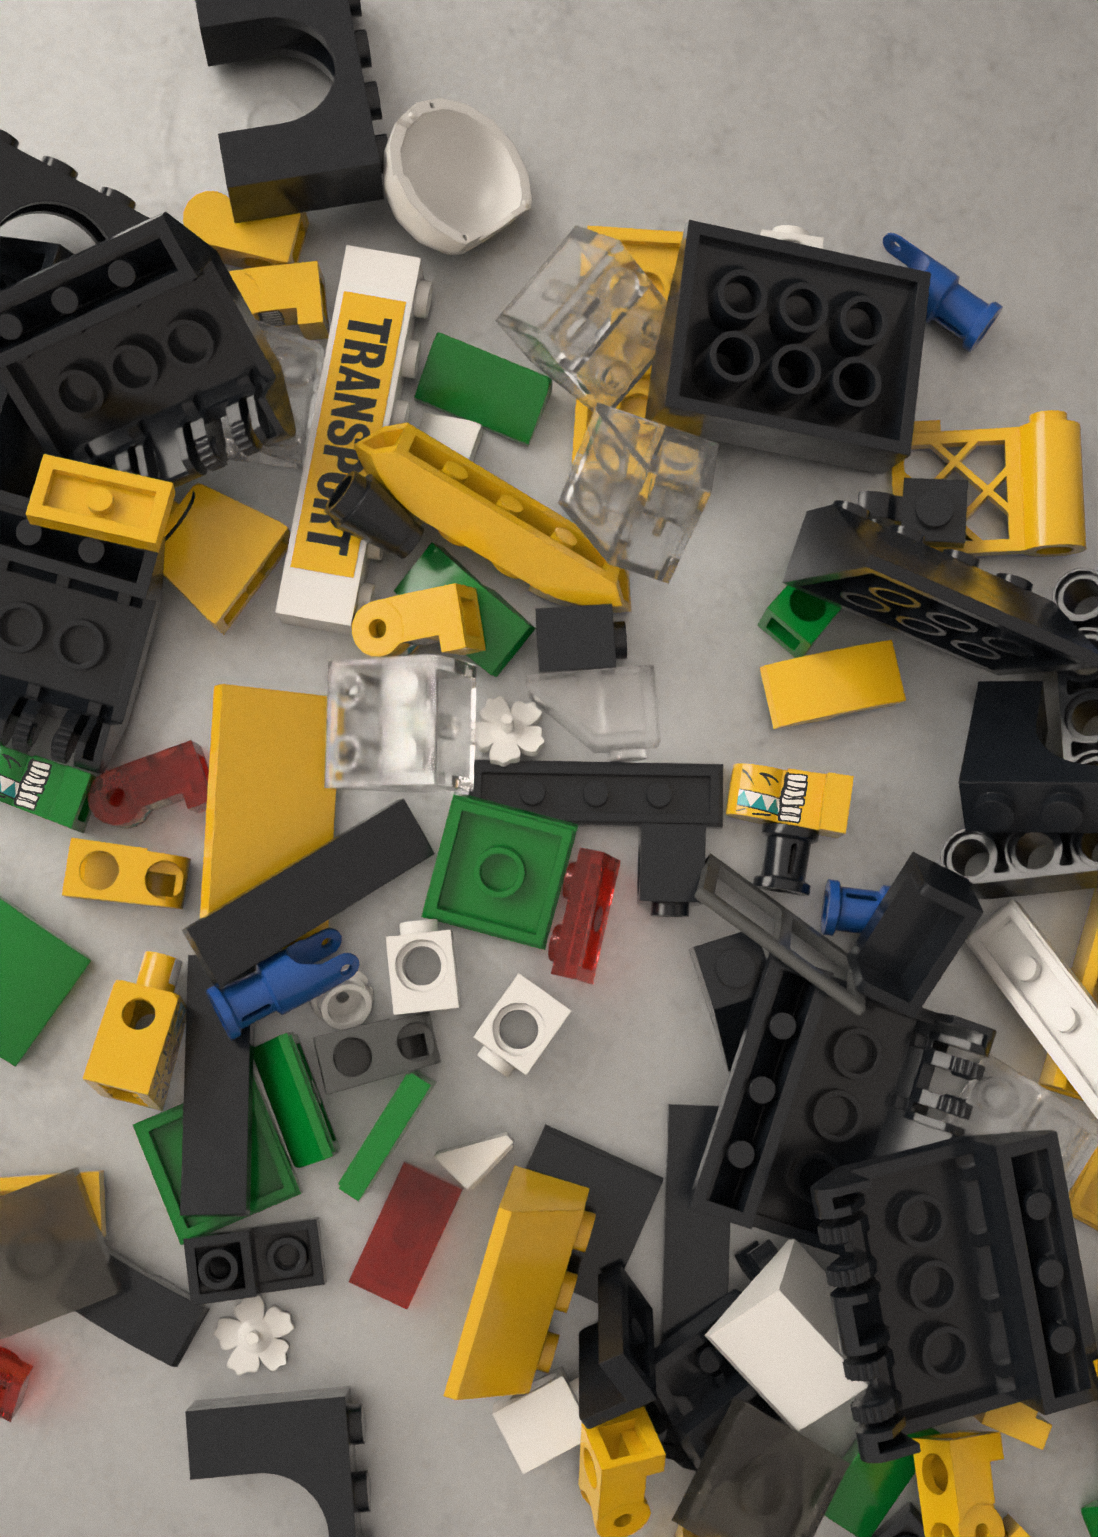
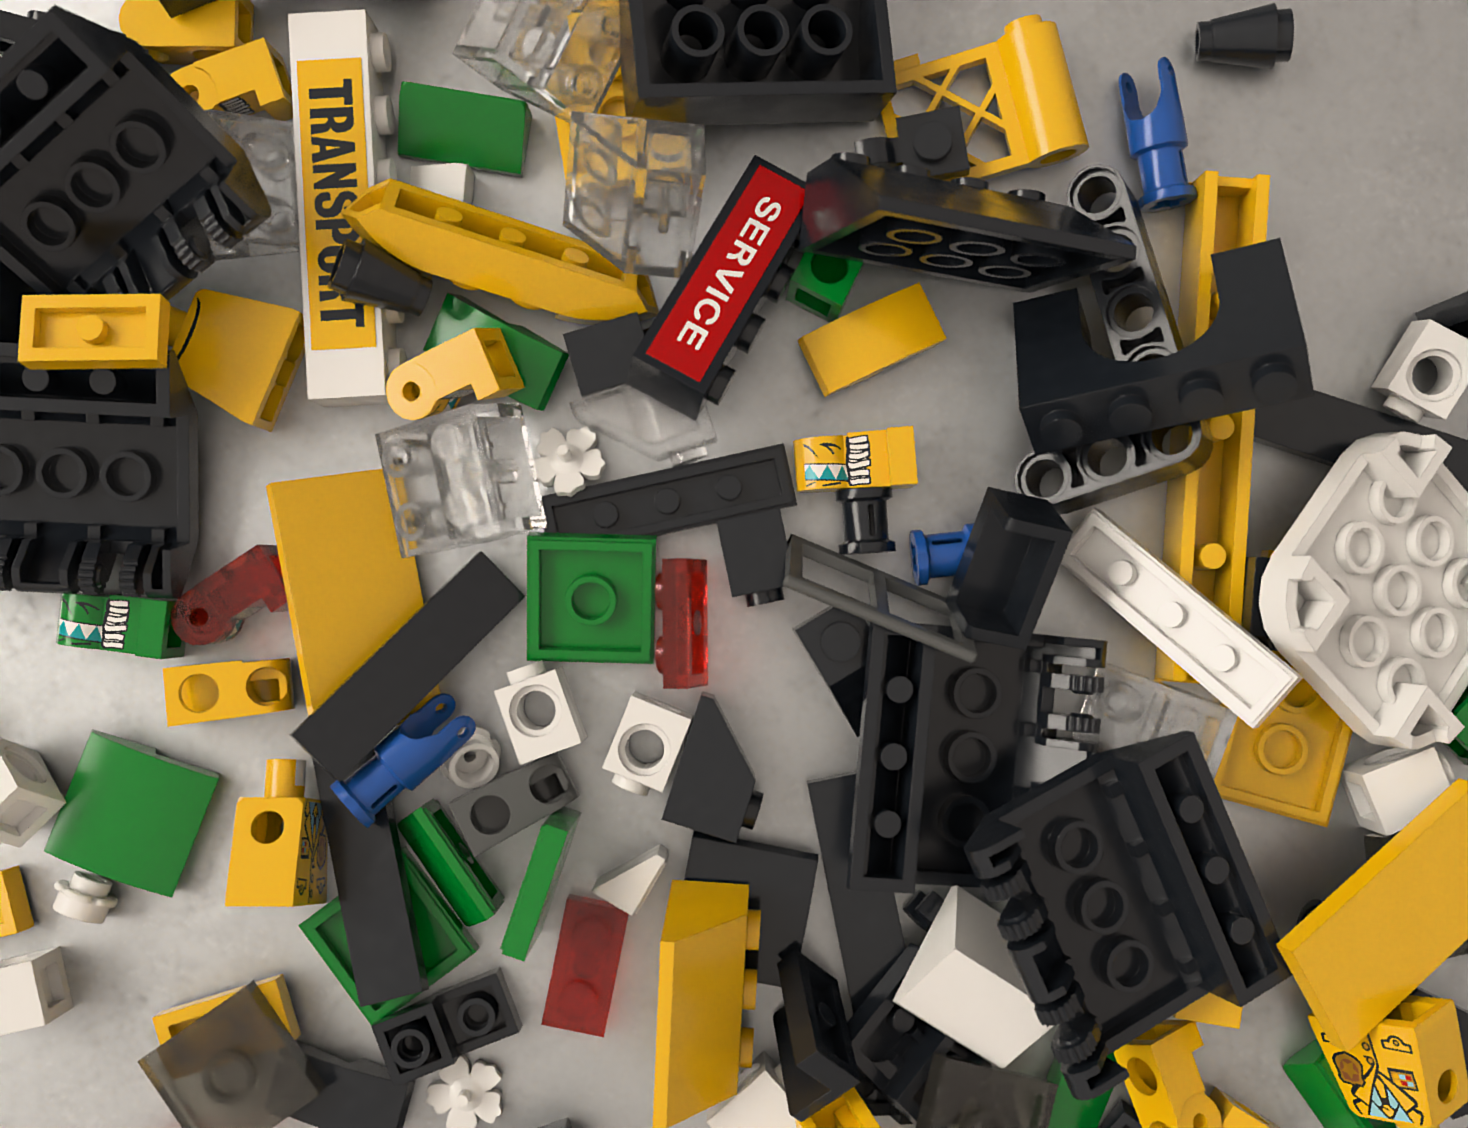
camera: 15 degrees left, 5 degrees up
none -> brick [627,155,806,421]
none -> black slope [661,691,764,843]

